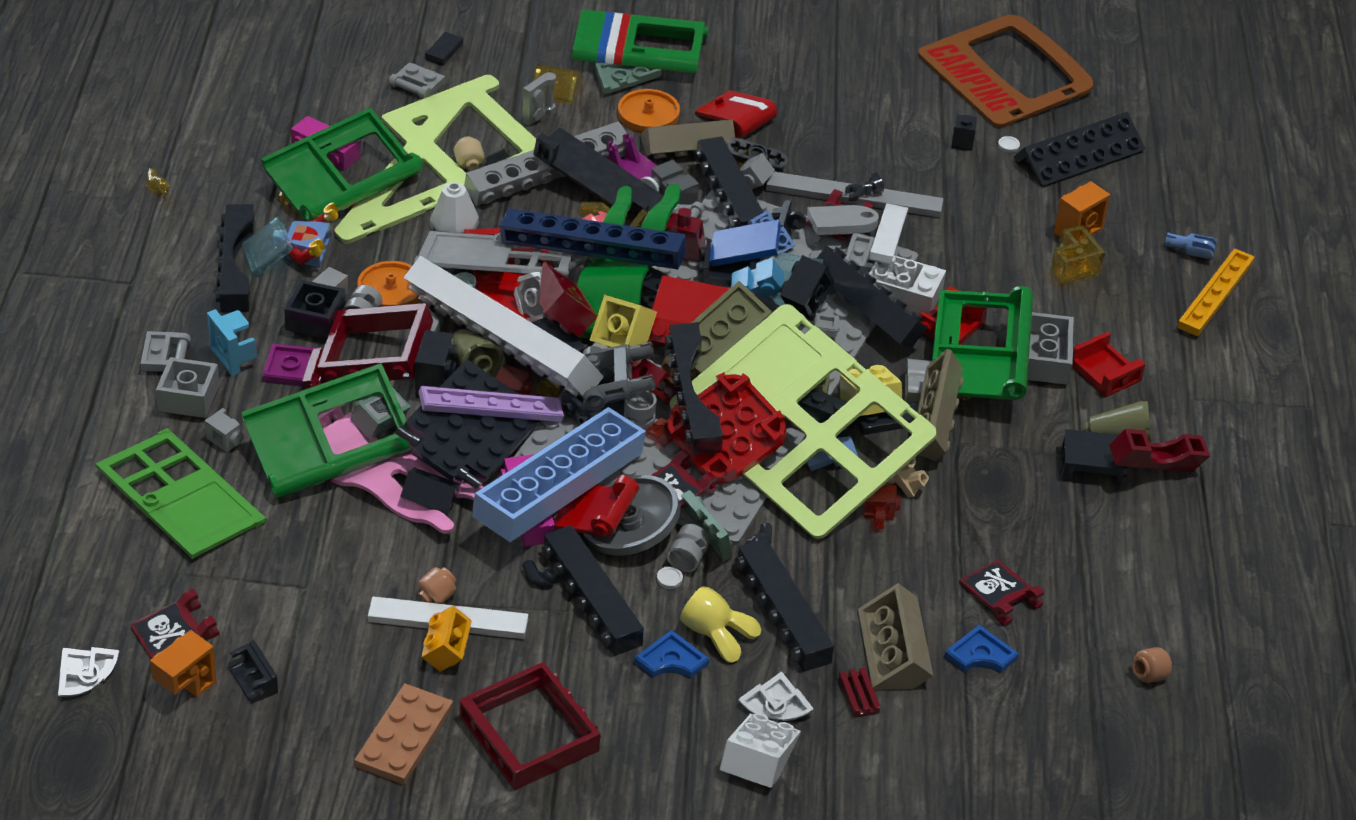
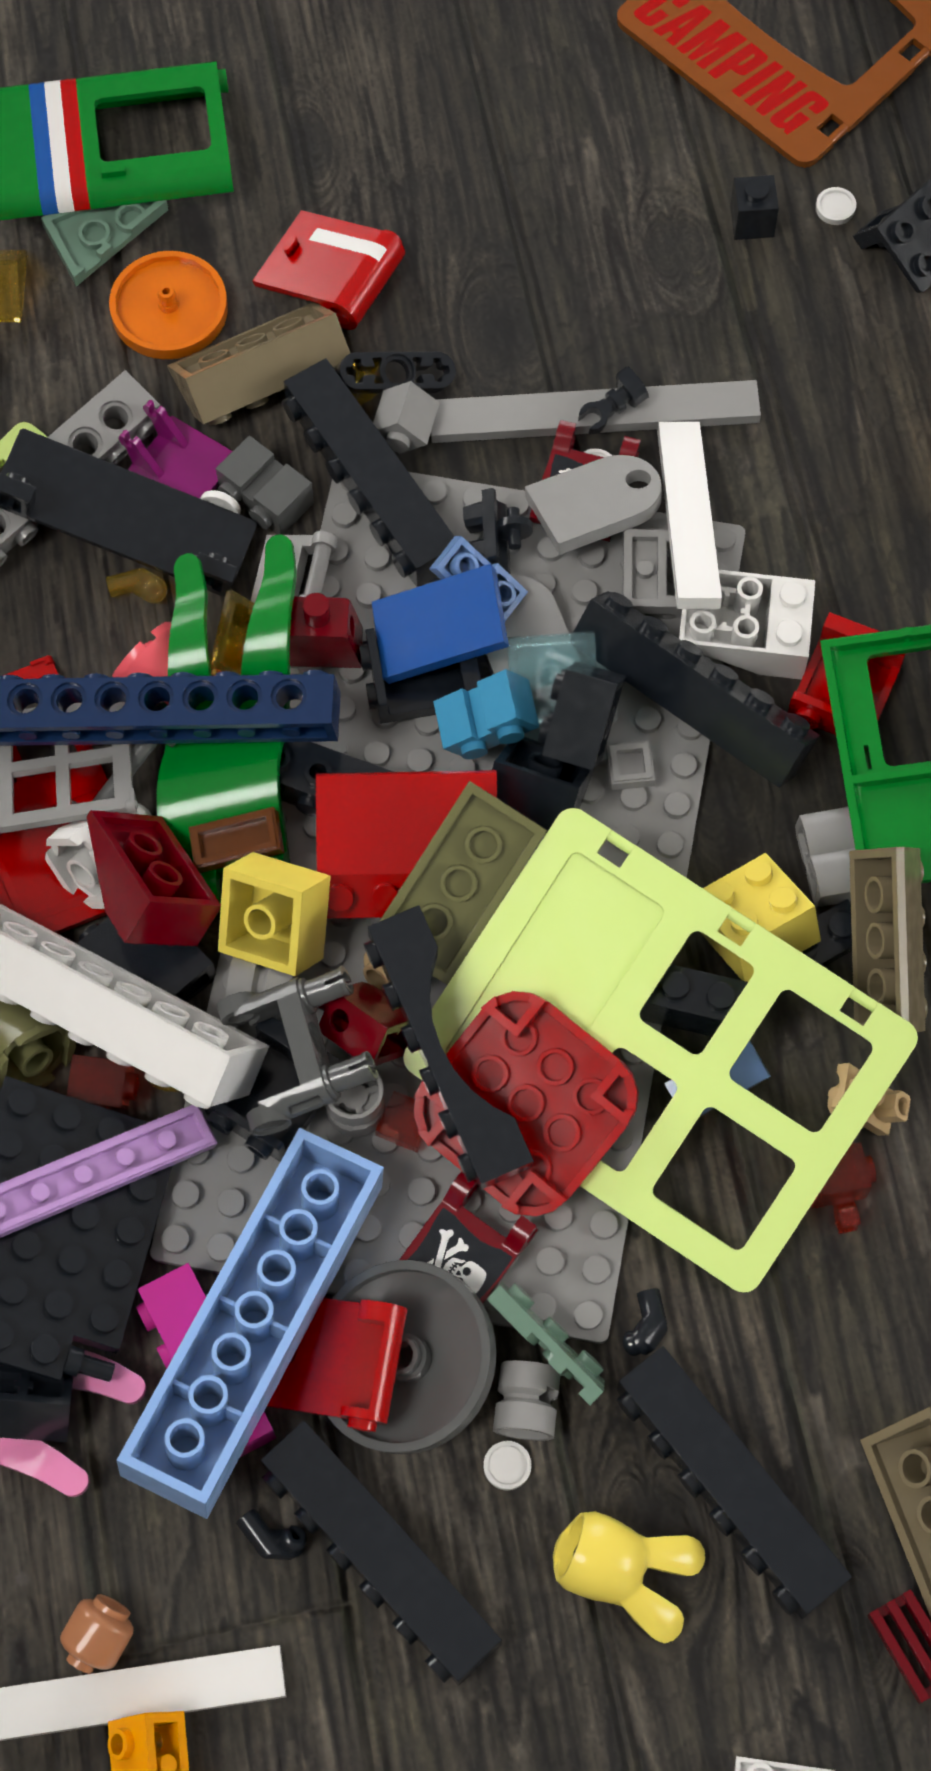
camera: 10 degrees left, 25 degrees up
blue tile [634,630,709,679] -> none
white brick [738,671,814,721] -> none
none -> reddish brown tile [189,807,285,873]

